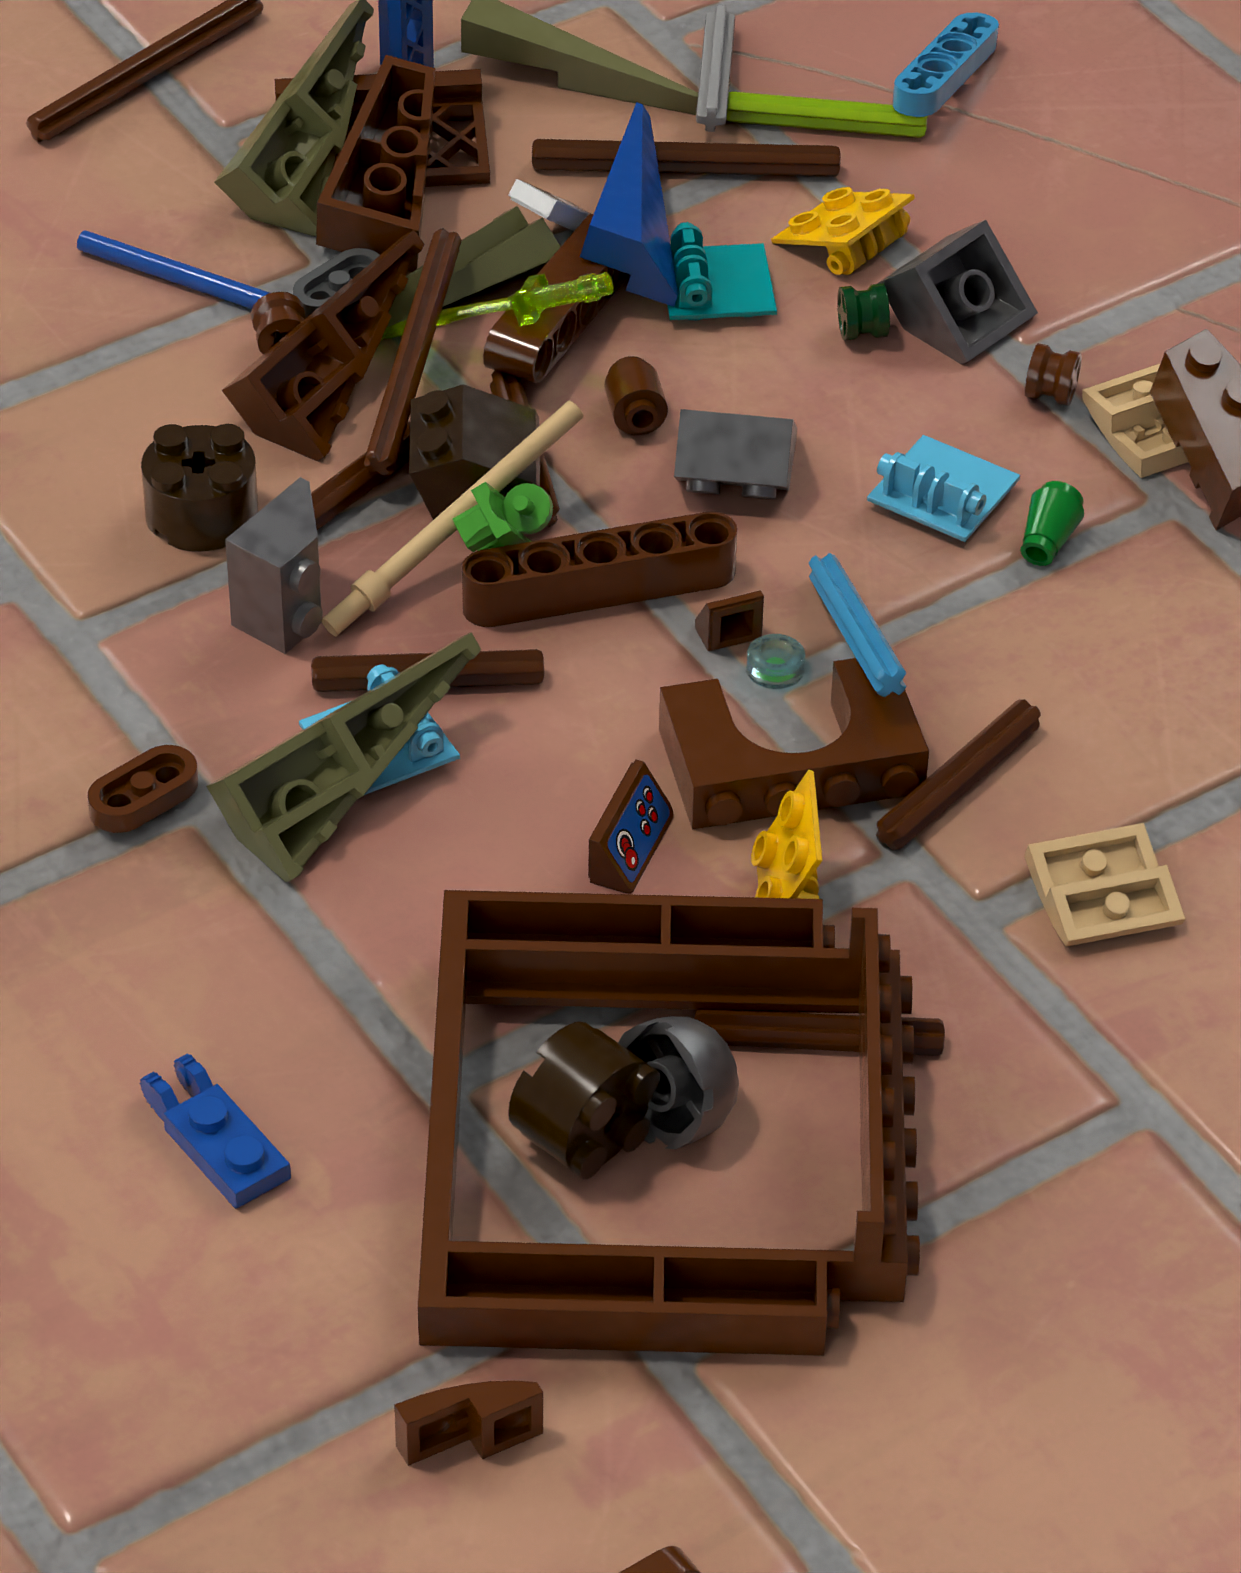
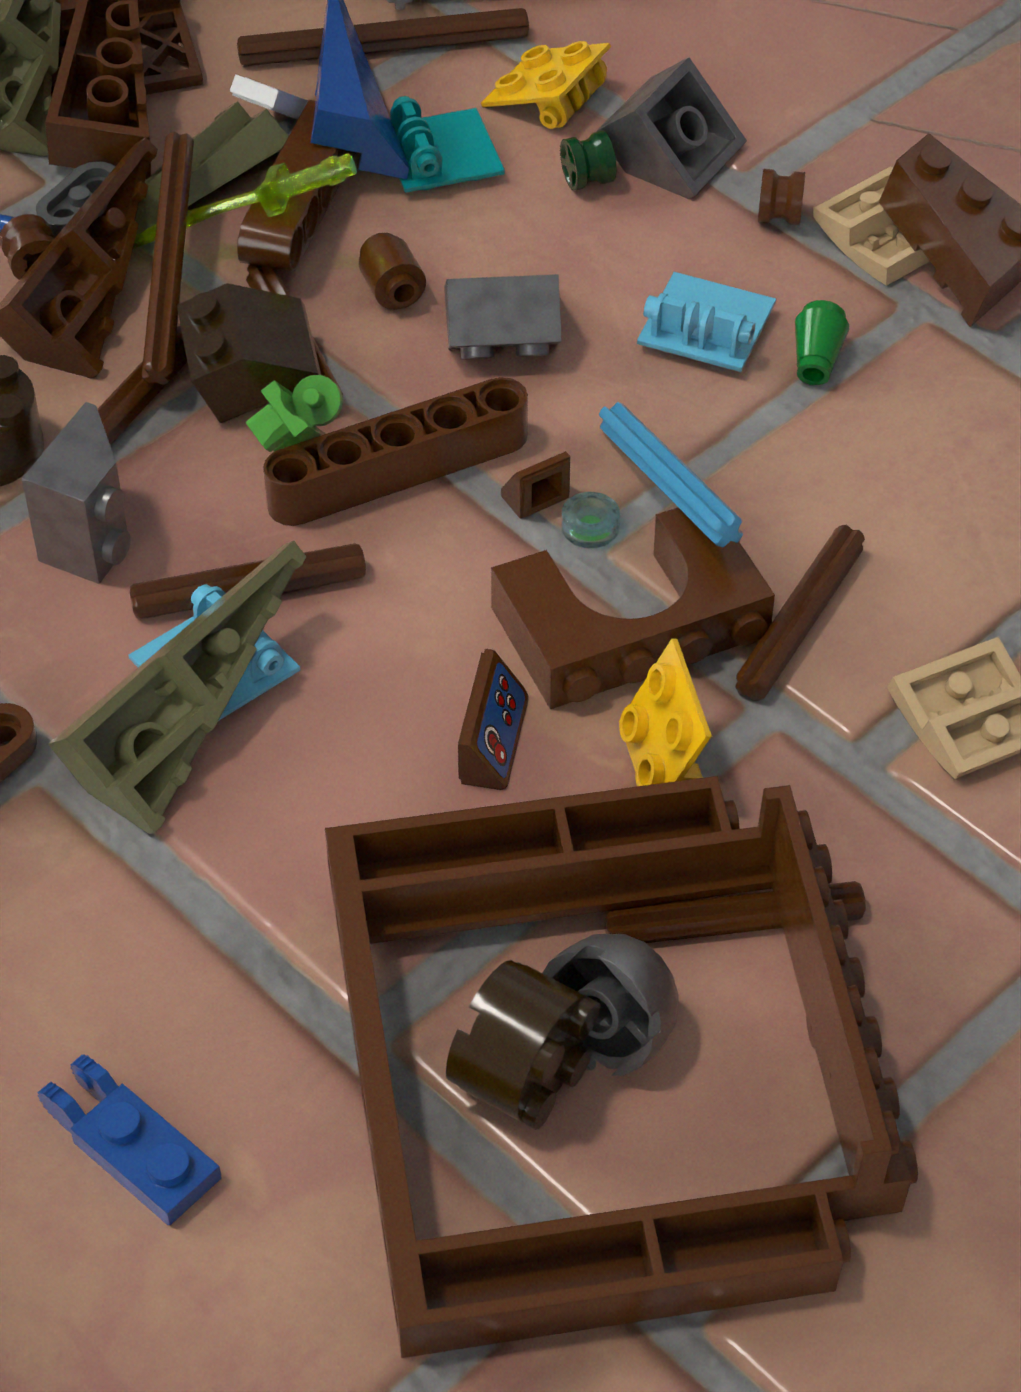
camera: 10 degrees left, 5 degrees up
tan bar [321,401,583,637] -> none

